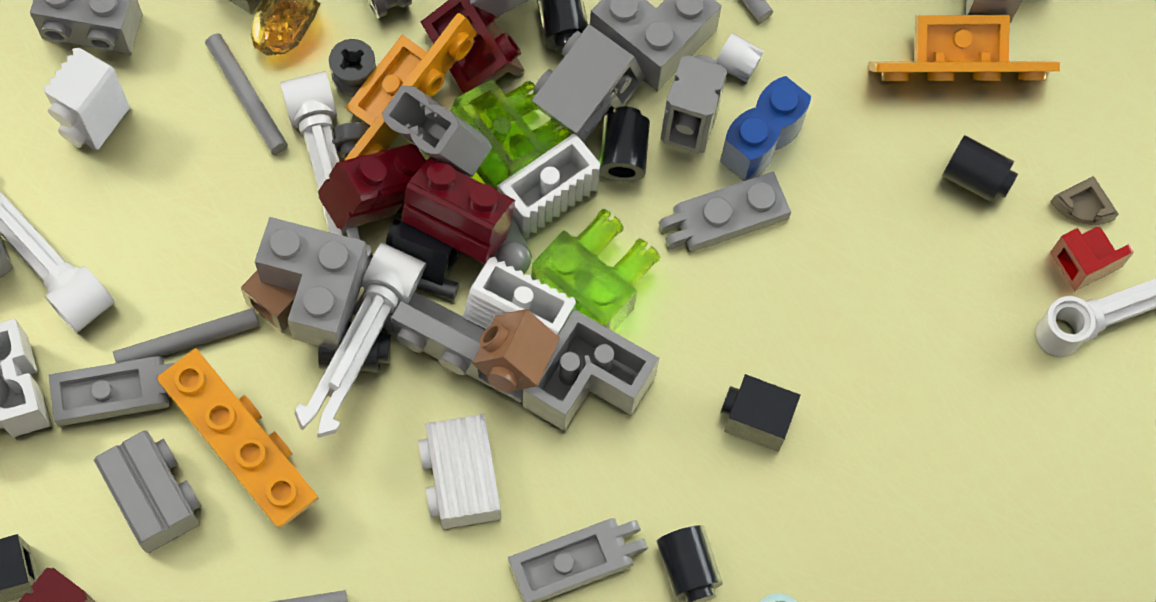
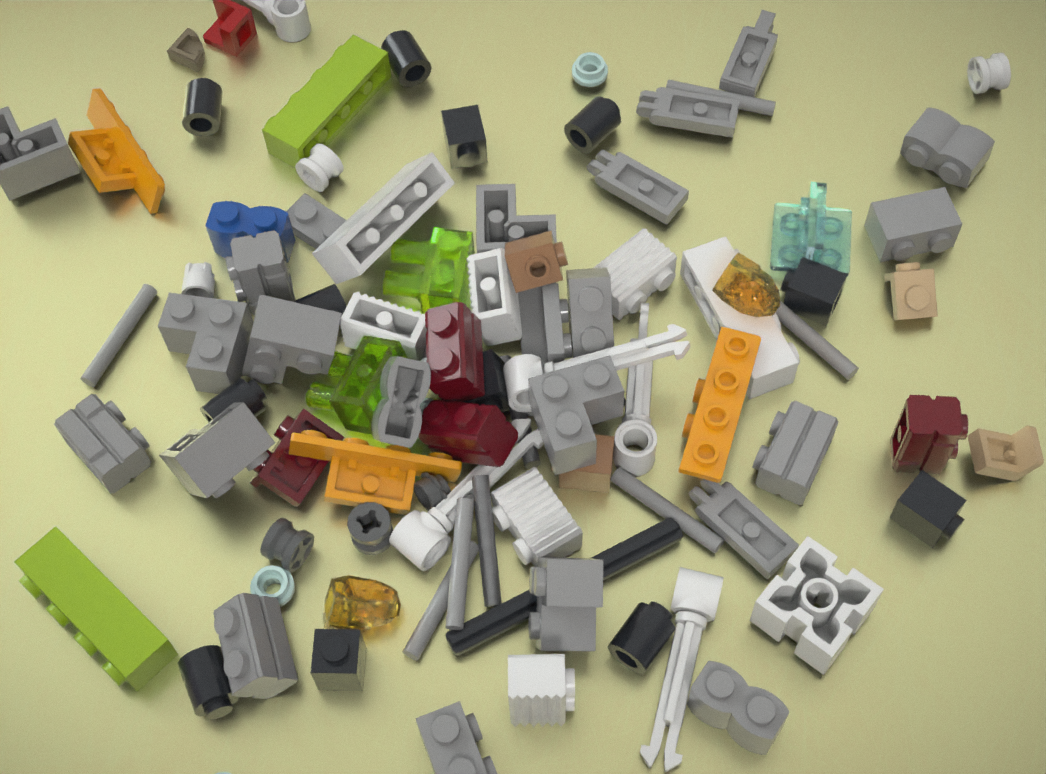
camera: 115 degrees left, 10 degrees down
none -> lime brick [262,34,392,168]
none -> white wheel [295,143,344,192]
none -> white brick [312,152,455,284]
none -> black brick [381,30,432,87]
none -> light grey bar [445,498,474,630]
none -> black axle [445,518,683,655]
none -> flat silver bar [472,475,502,607]
none -> white brick [491,467,583,567]
none -> light grey brick [528,557,603,651]
none -> light grey brick [566,267,614,358]
none -> black brick [608,601,675,674]
none -> white piece [613,303,657,477]
none -> white brick [680,236,800,399]
none -> rock [712,252,780,317]

